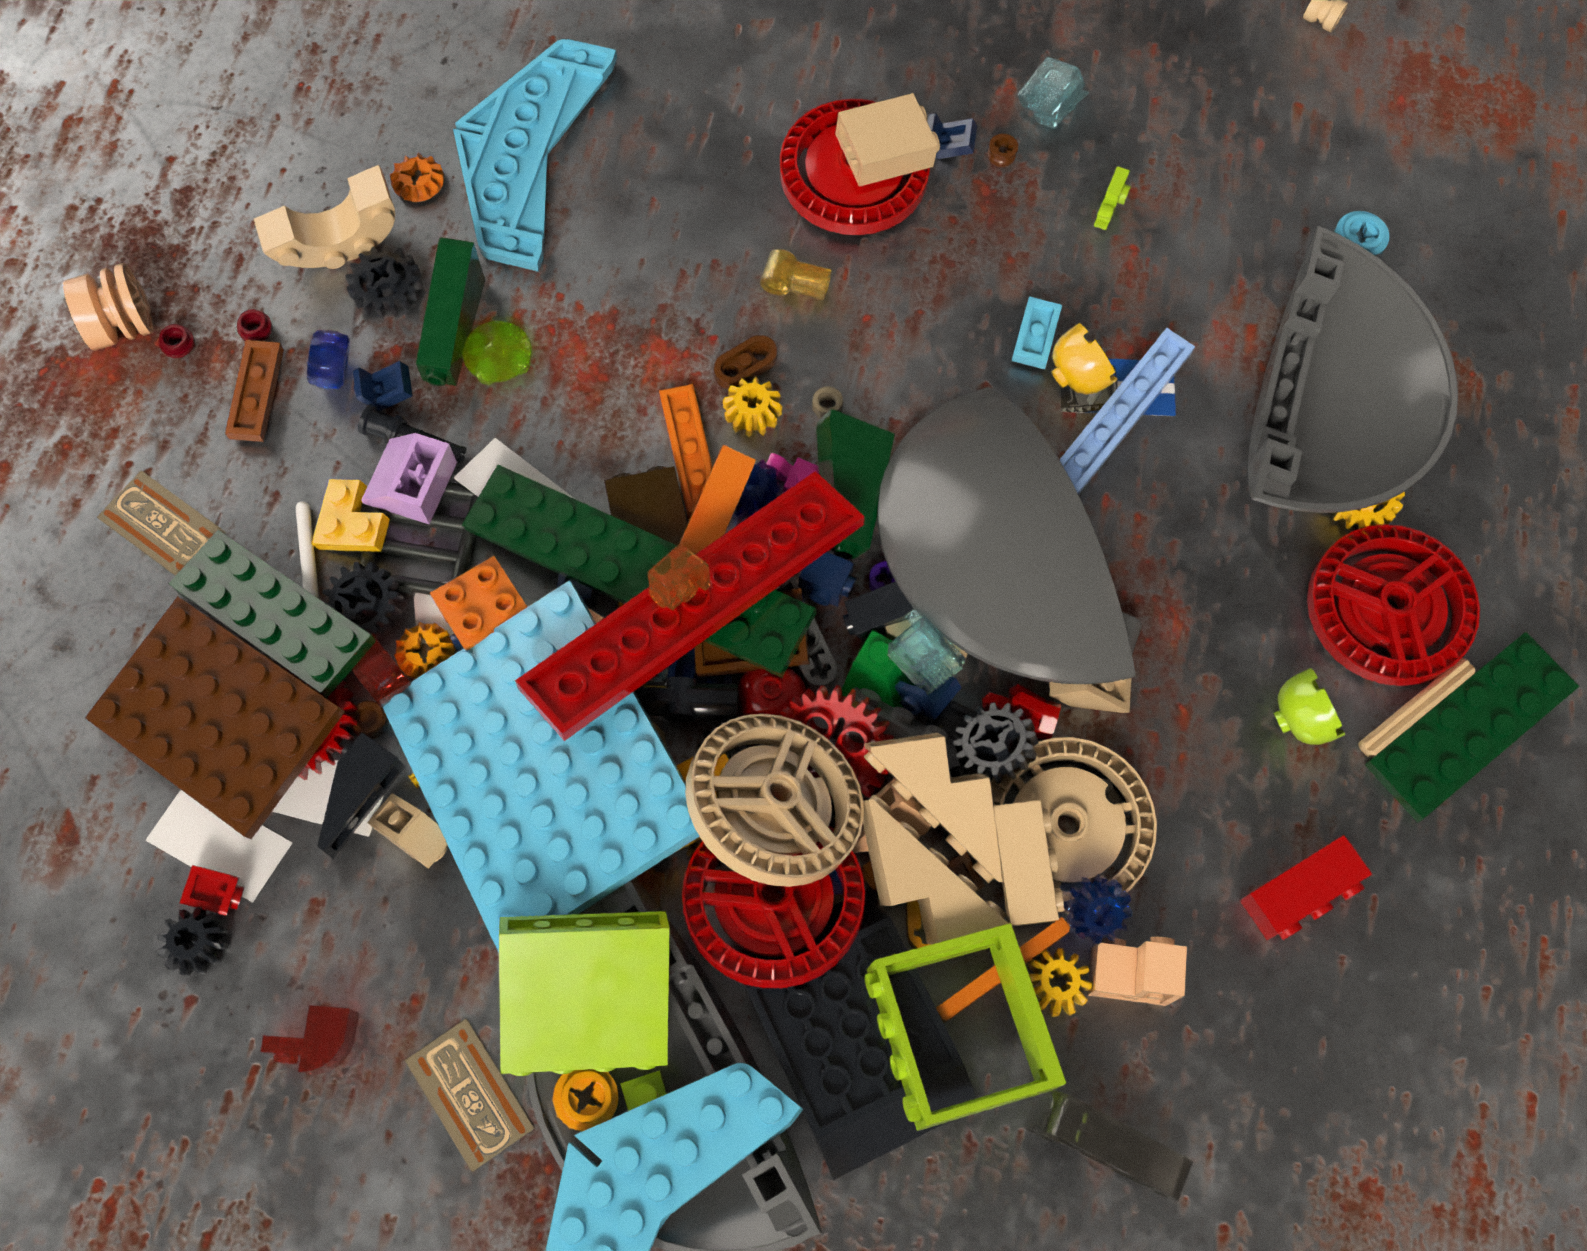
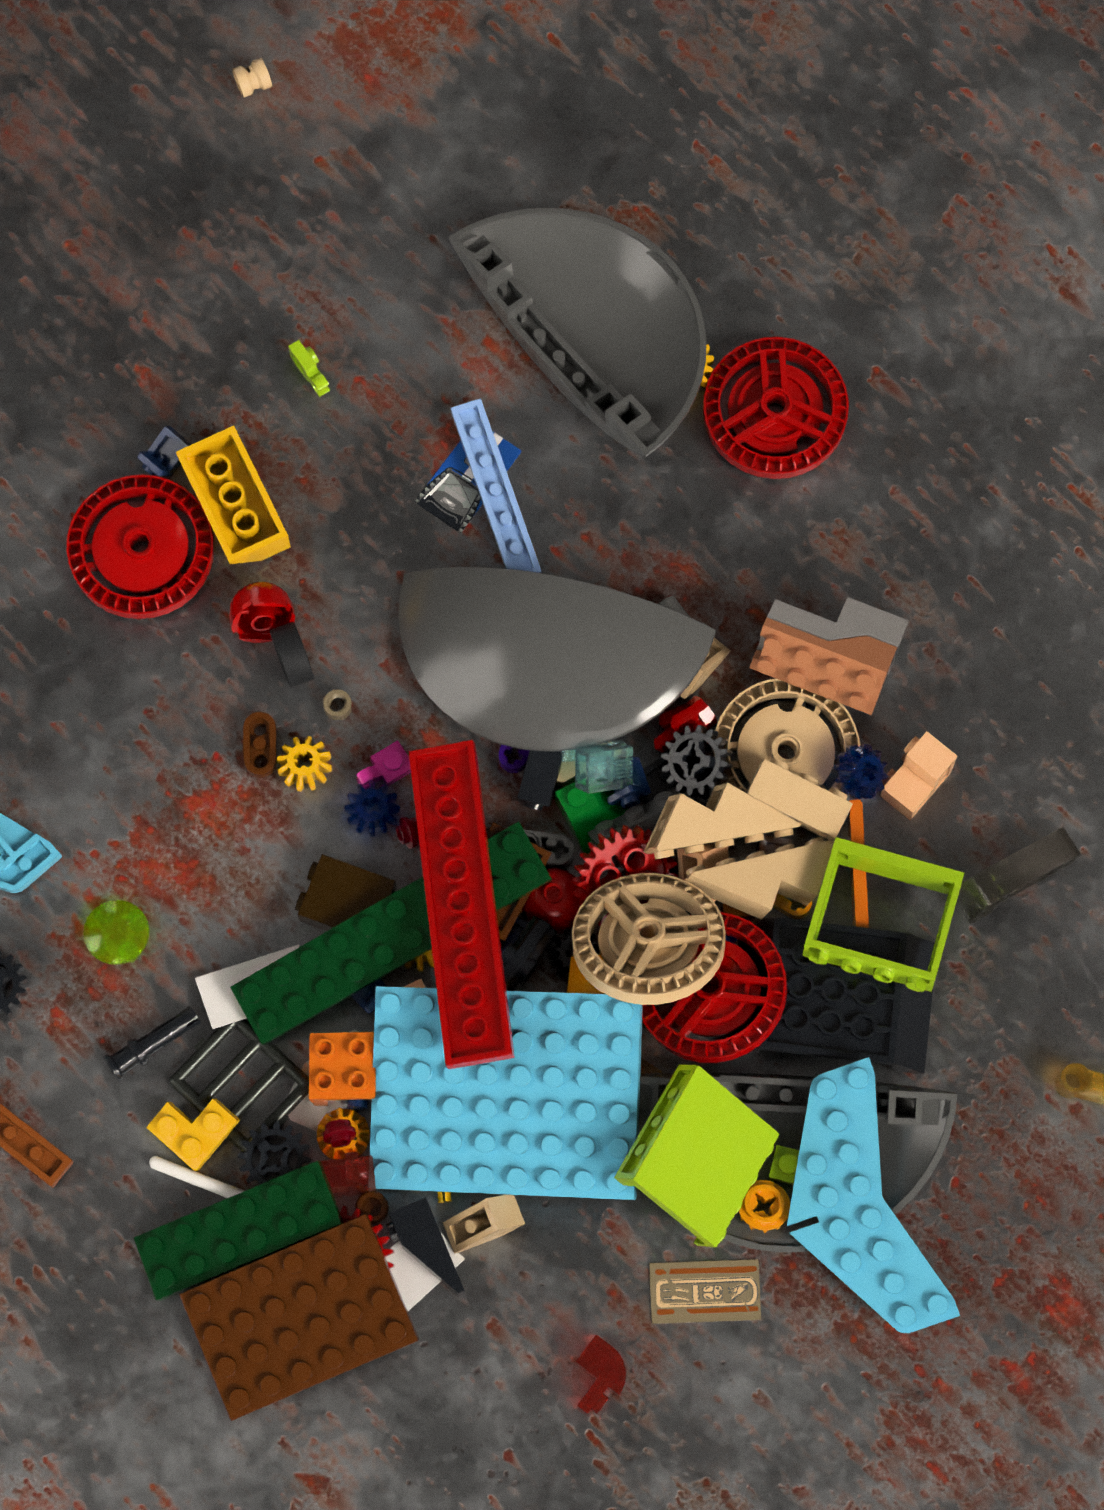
camera: 55 degrees left, 5 degrees up
sticker [97,471,226,576] -> none
white sticker [146,790,292,903] -> none
black gear [156,907,229,976] -> none
red bracket [179,865,244,916] -> none
clear blue gear [306,329,350,390] -> none
dark blue bracket [353,361,413,411] -> none
lavender slope [361,433,457,524] -> none
dark green slope [416,237,485,386] -> none
clear orange brick [647,543,710,611] -> none
orange tile [659,384,712,520] -> none
orange tile [678,445,756,554] -> none
clear yellow piece [760,249,832,300] -> none
dark blue brick [798,552,857,607] -> none
dark green slope [816,409,895,559] -> none
tan brick [835,93,940,187] -> none
reddish brown bush [987,133,1018,167] -> none
medium azure plate [1012,297,1062,369] -> none
clear light blue piece [1017,57,1089,129] -> none
yellow gear [1028,948,1092,1017] -> none
yellow cylinder [1051,323,1118,395] -> none
red brick [1240,835,1372,940] -> none
lime cylinder [1273,668,1345,745] -> none
medium azure gear [1334,211,1389,256] -> none
tan axle [1358,658,1475,758] -> none
dark green plate [1365,632,1580,823] -> none
none -> yellow slope [176,426,291,564]
none -> red cylinder [230,582,295,643]
none -> black tyre [270,622,314,688]
none -> dark red plate [322,1119,356,1148]
none -> nougat piece [750,597,909,715]

